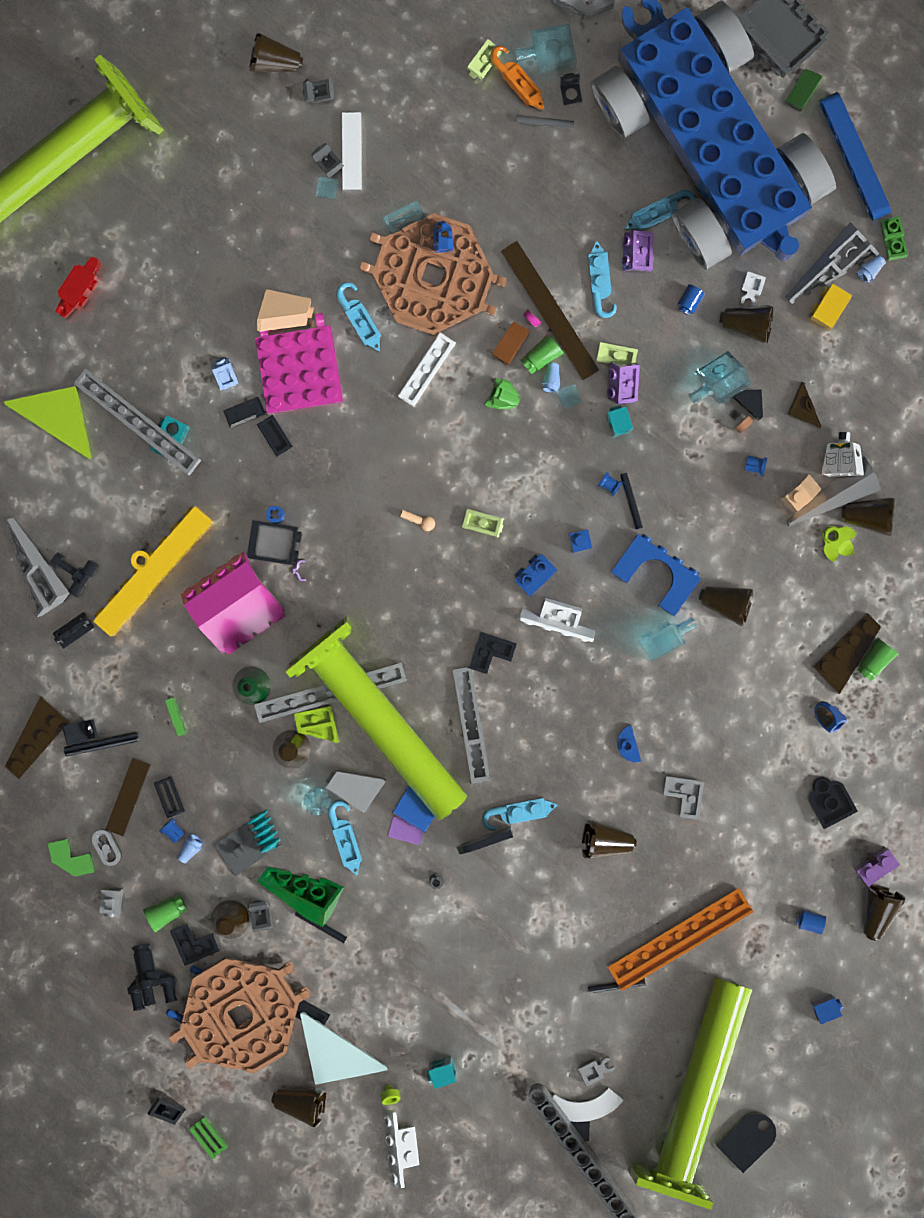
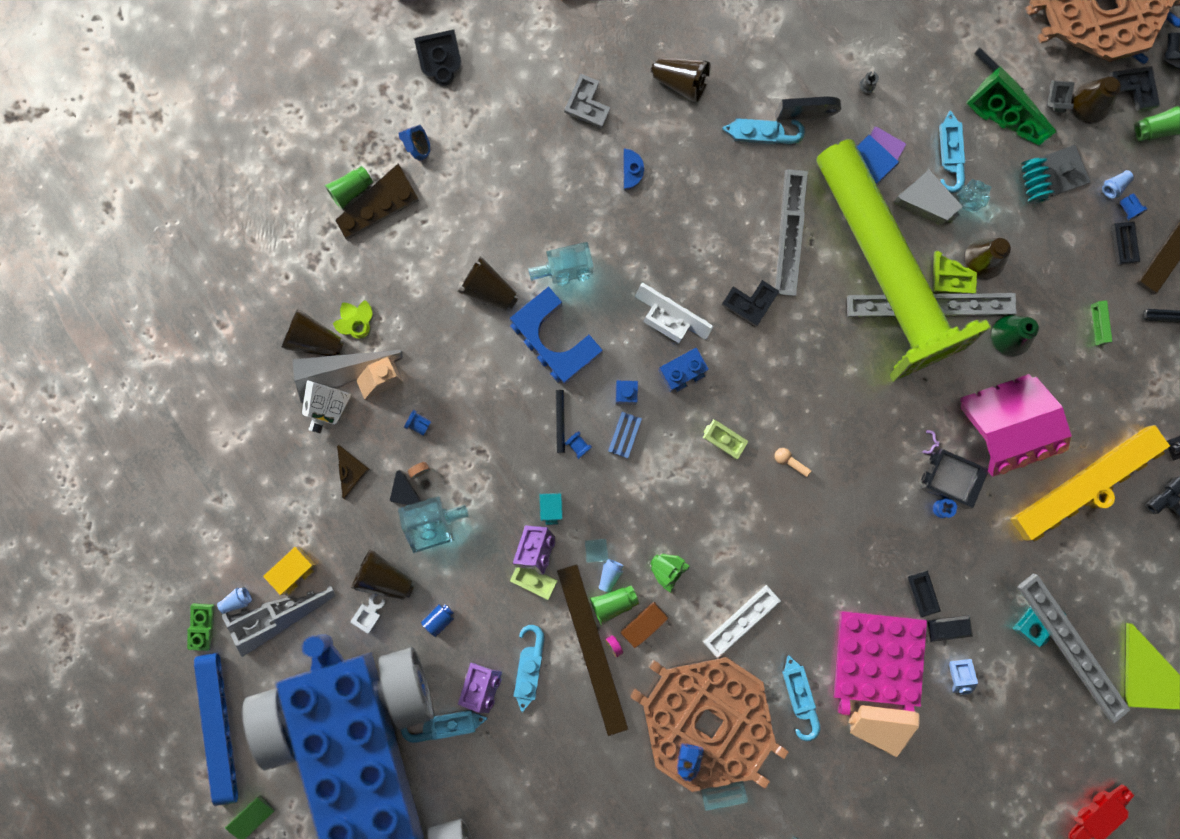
camera: 170 degrees left, 5 degrees down
none -> medium blue tile [608,412,642,458]

